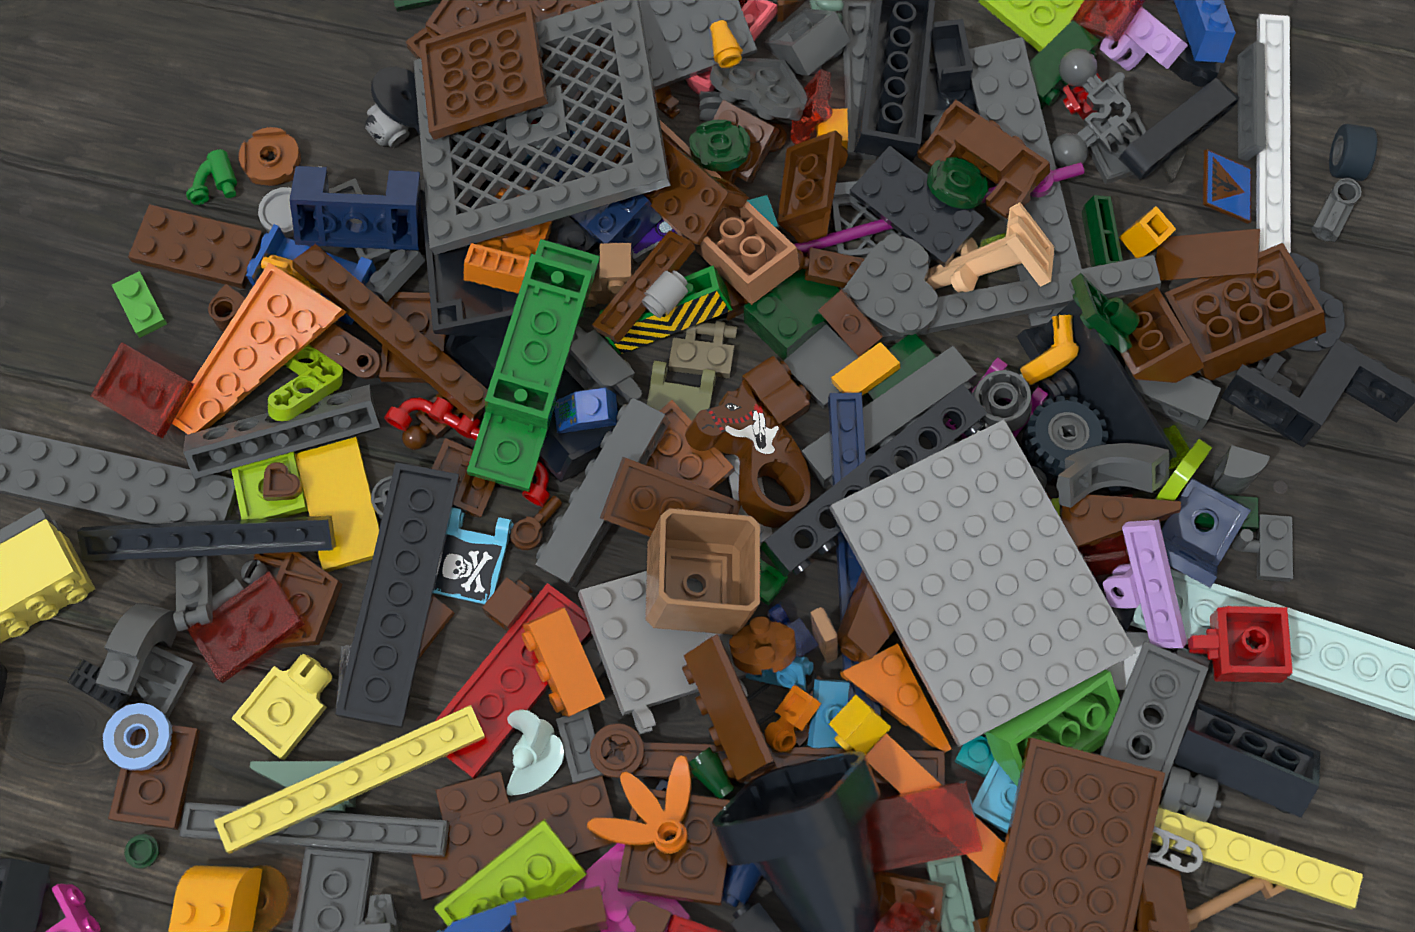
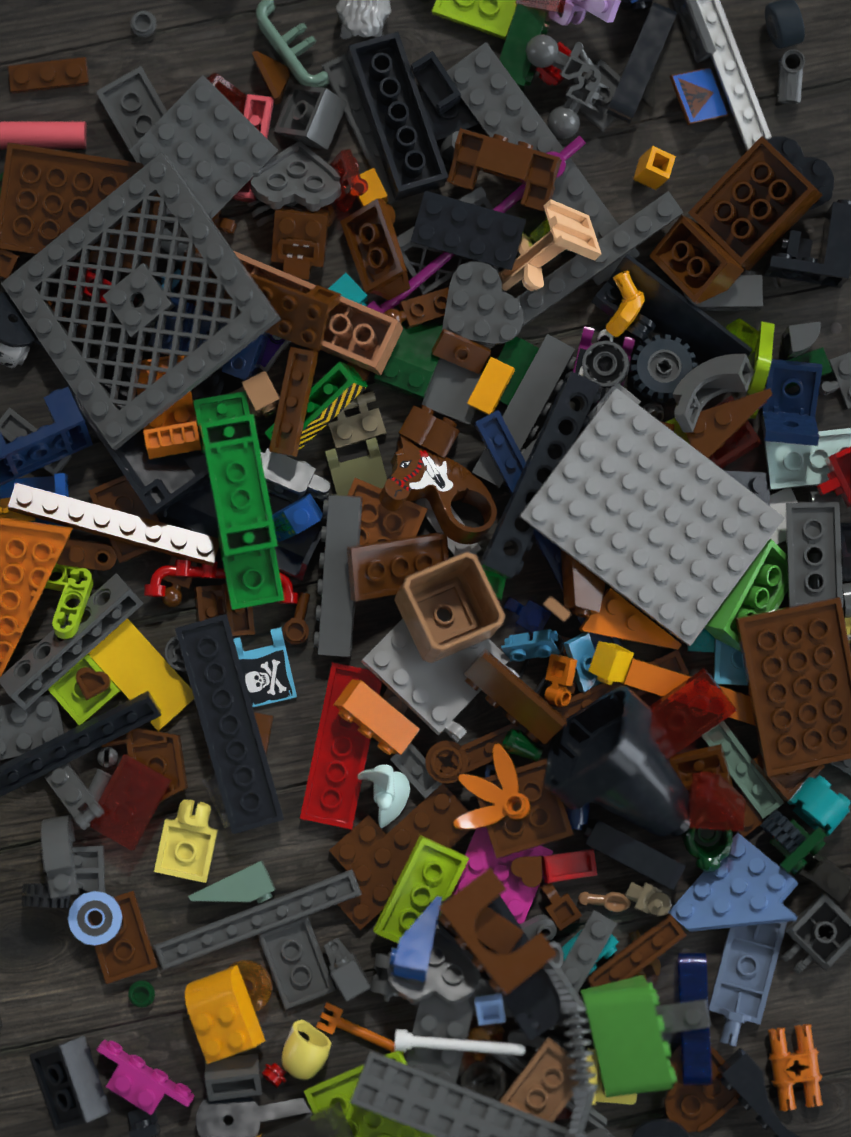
camera: 30 degrees left, 15 degrees up
light yellow plate [214,705,485,854] -> none
dark grey plate [365,249,425,302] -> none
reddish brown plate [419,5,548,140] -> none
reddish brown brick [482,577,534,632] -> none
light grey brick [642,270,688,318] -> none
dark green tile [689,119,750,172] -> none
light orange cone [710,20,743,68] -> none
dark orange plate [729,617,797,675] -> none
dark green tile [927,157,988,209] -> none
dark green plate [1071,273,1139,353] -> none
dark green piece [1081,195,1123,267] -> none
lavender plate [1103,520,1187,648] -> none
reddish brown sticker [1156,229,1260,281] -> none

